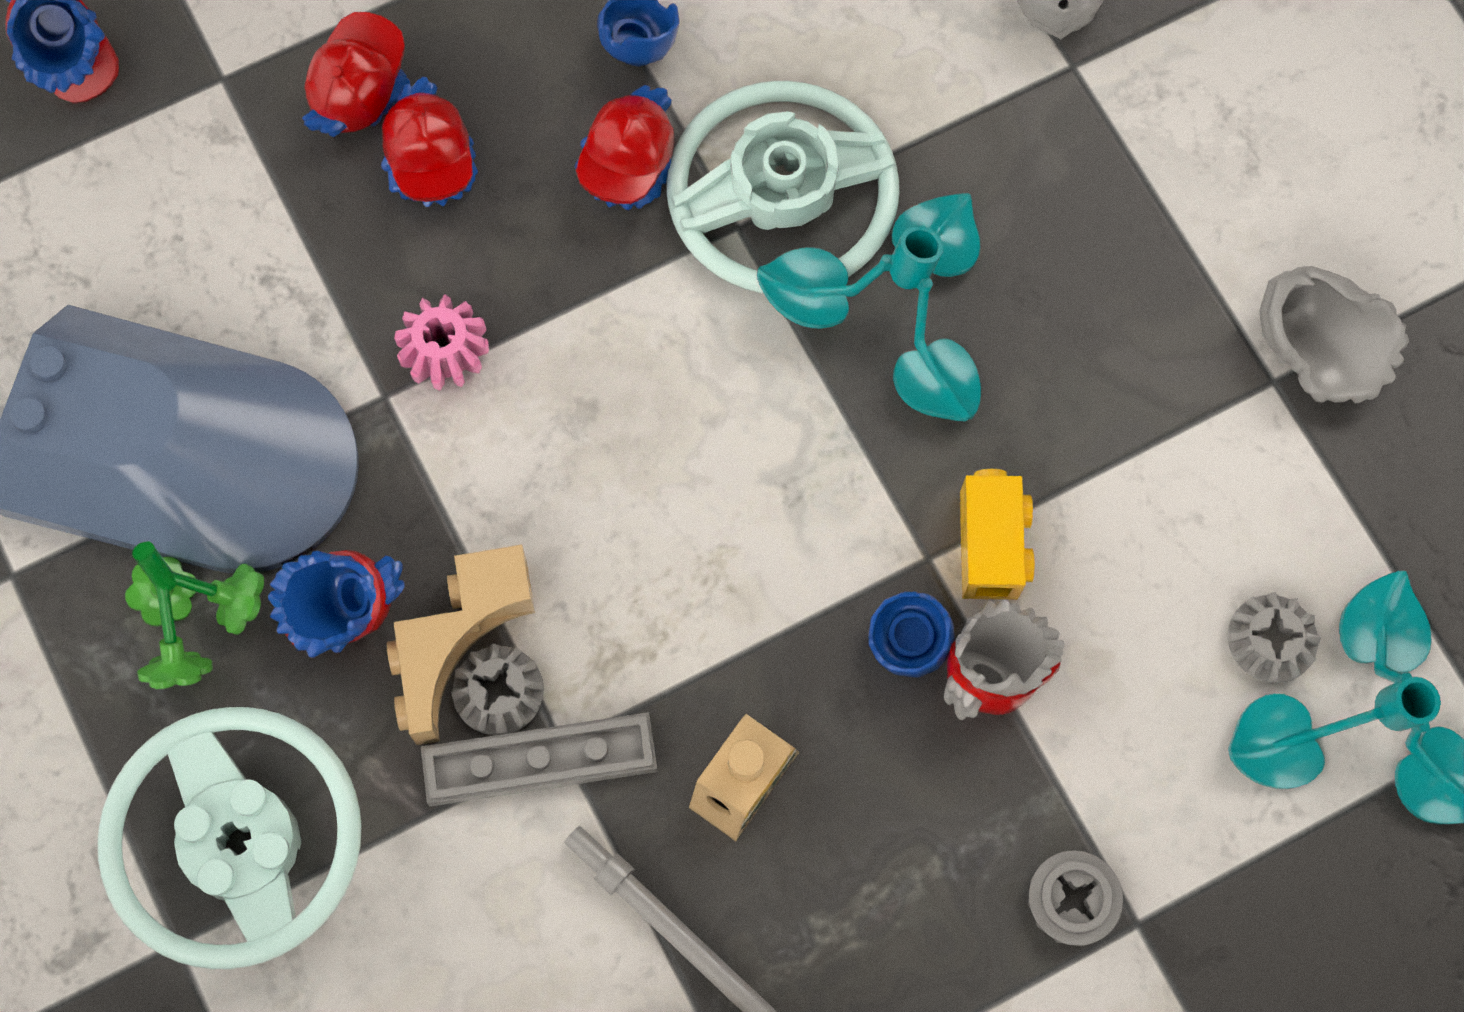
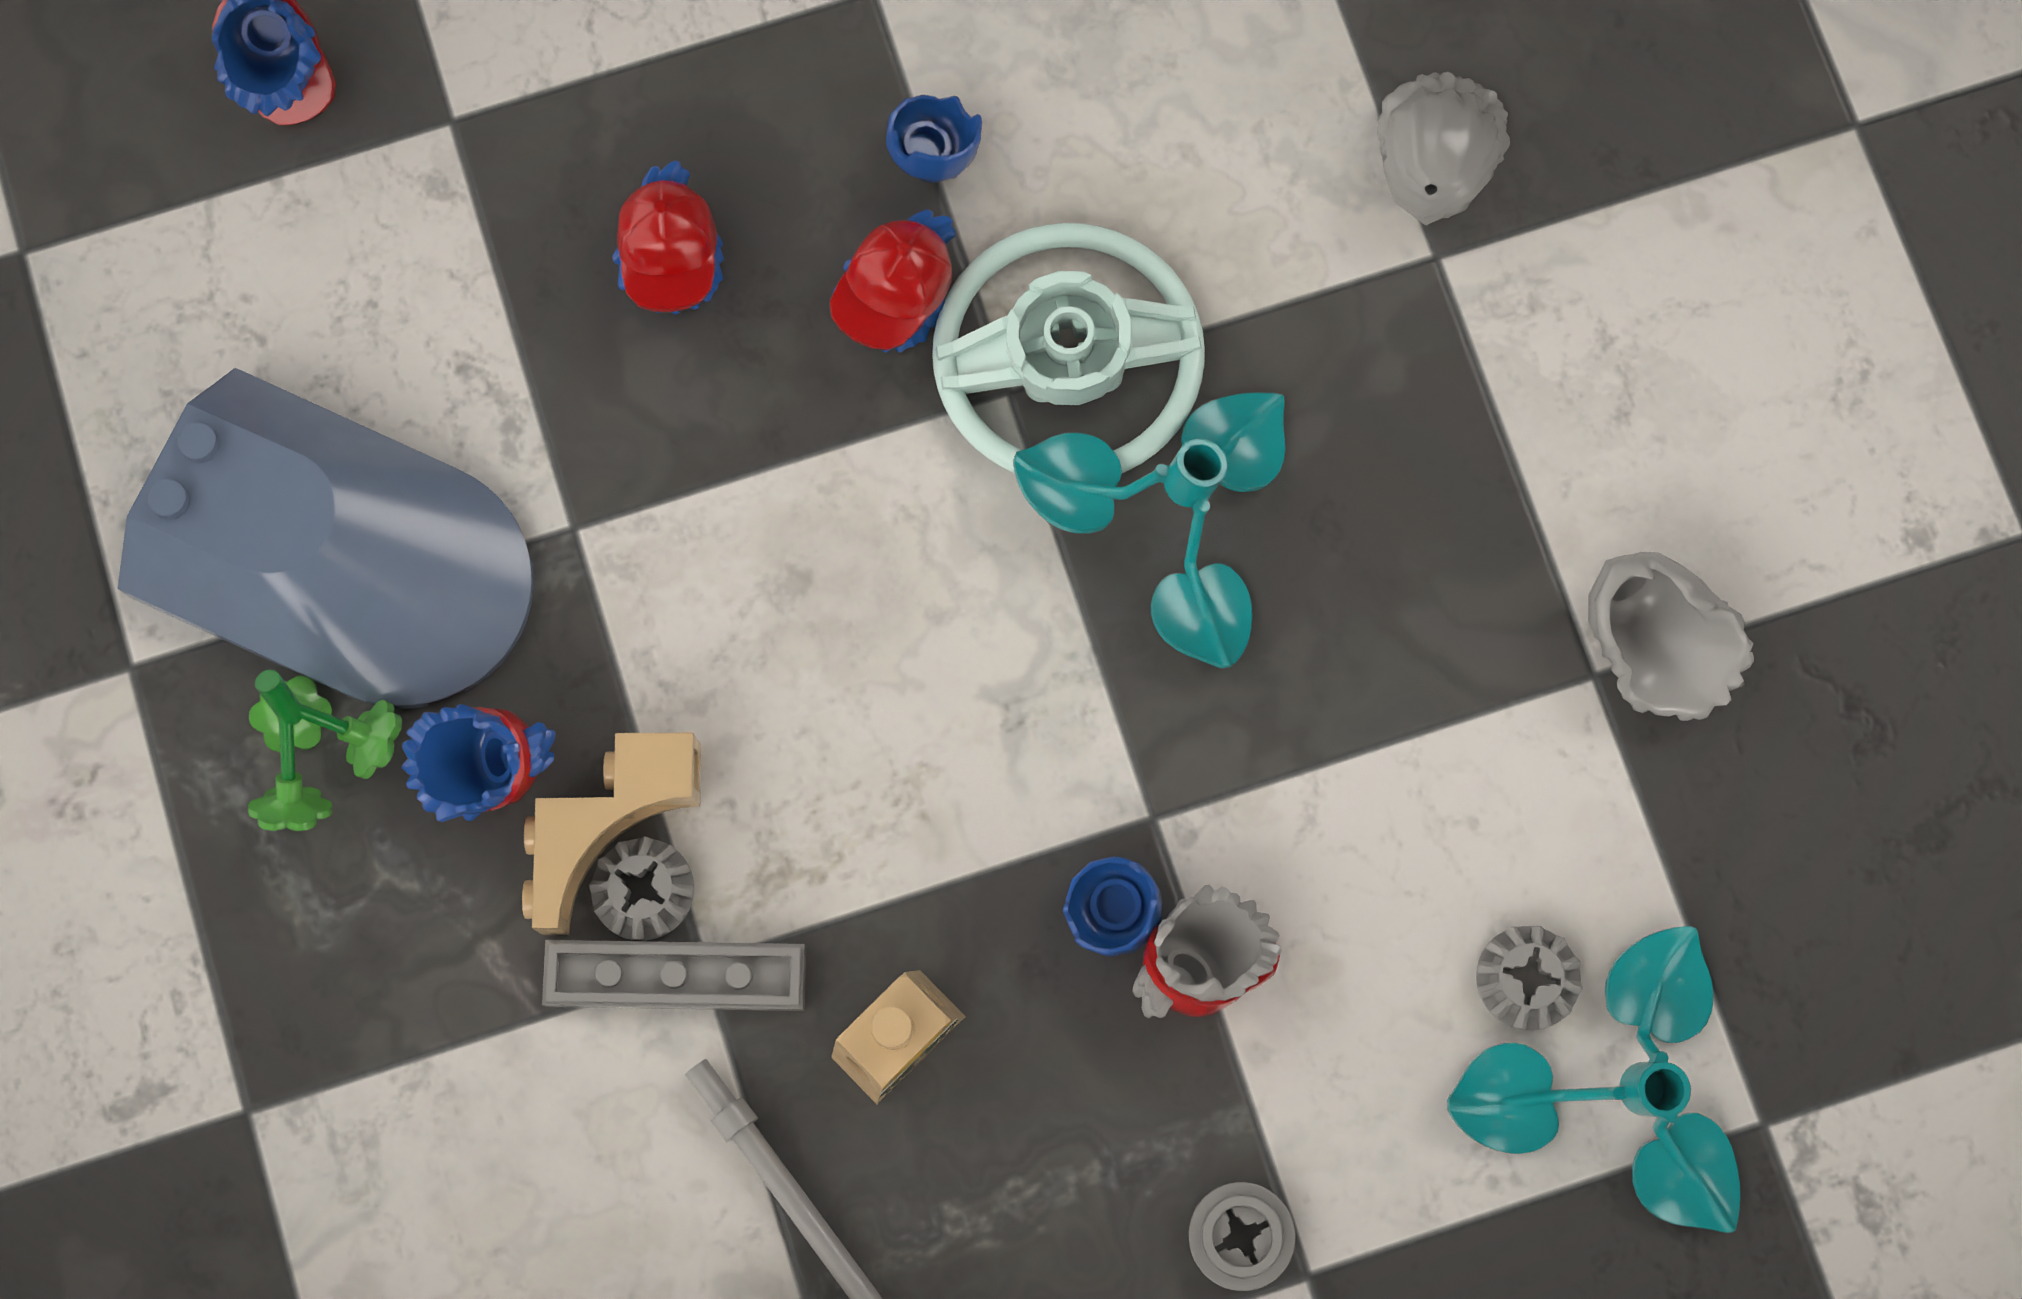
camera: 15 degrees right, 5 degrees up
light aqua piece [97,707,361,969] -> none
red hair [302,12,410,137] -> none
bright pink gear [394,294,489,391] -> none
yellow brick [960,469,1035,600] -> none

